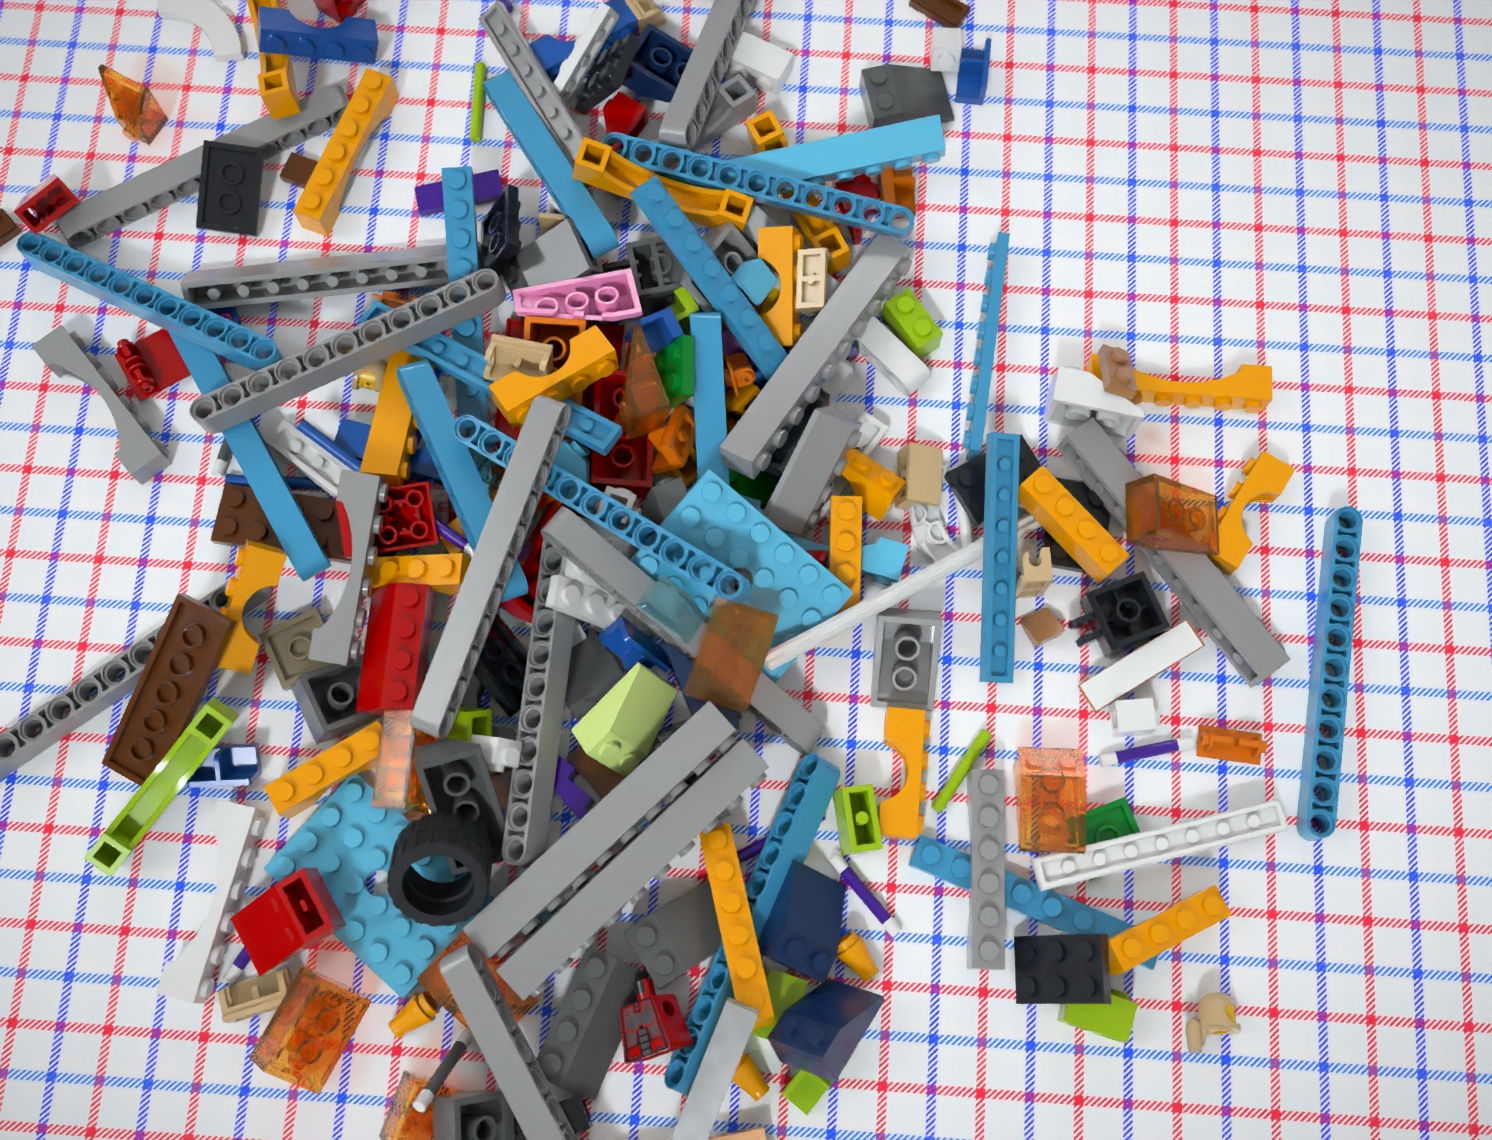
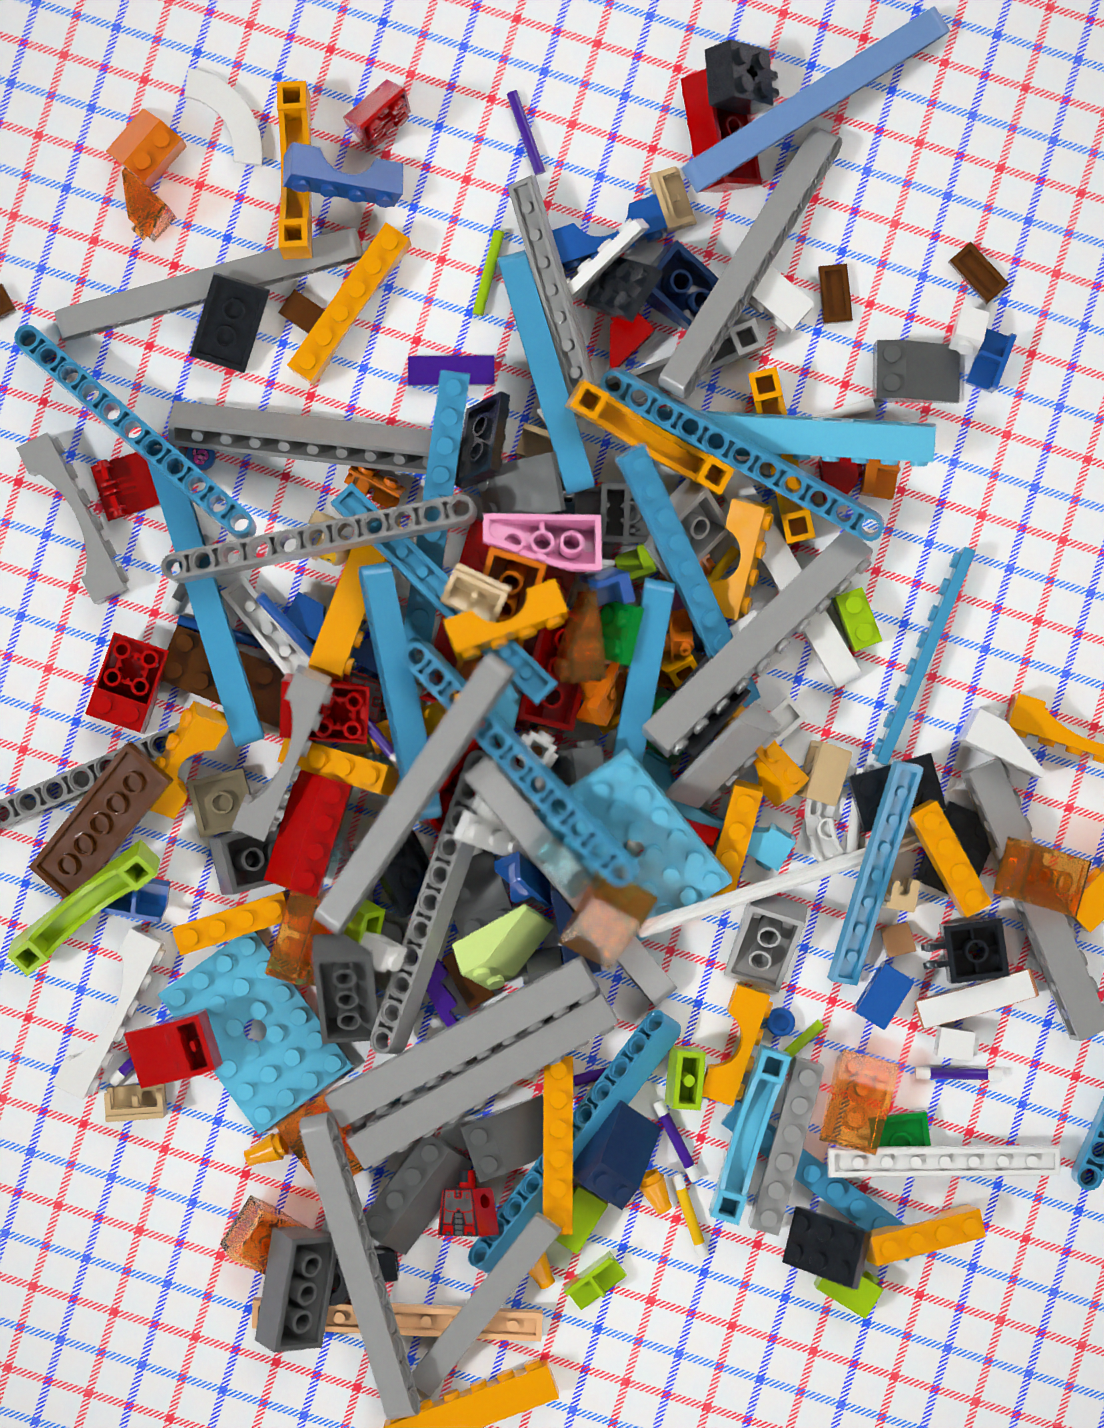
camera: 20 degrees right, 15 degrees up
red torso [13,173,80,235] -> none
clear orange brick [249,965,372,1094] -> none
black tyre [387,812,493,927] -> none
dark grey bar [413,1029,474,1112] -> none
medium azure panel [731,258,778,305] -> none
dark blue slope [767,978,885,1082] -> none
tan hinge [796,247,831,316] -> none
medium nougat plate [1097,344,1138,400] -> none
tan piece [1185,992,1241,1054] -> none
orange hinge [1196,725,1267,765] -> none
none -> red slope [85,632,169,734]
none -> orange slope [106,108,187,189]
none -> yellow bar [671,1173,710,1259]
none -> medium azure arch [708,1044,791,1226]
none -> blue tile [766,1007,795,1037]
none -> reddish brown tile [817,263,853,325]
none -> blue panel [852,961,914,1030]

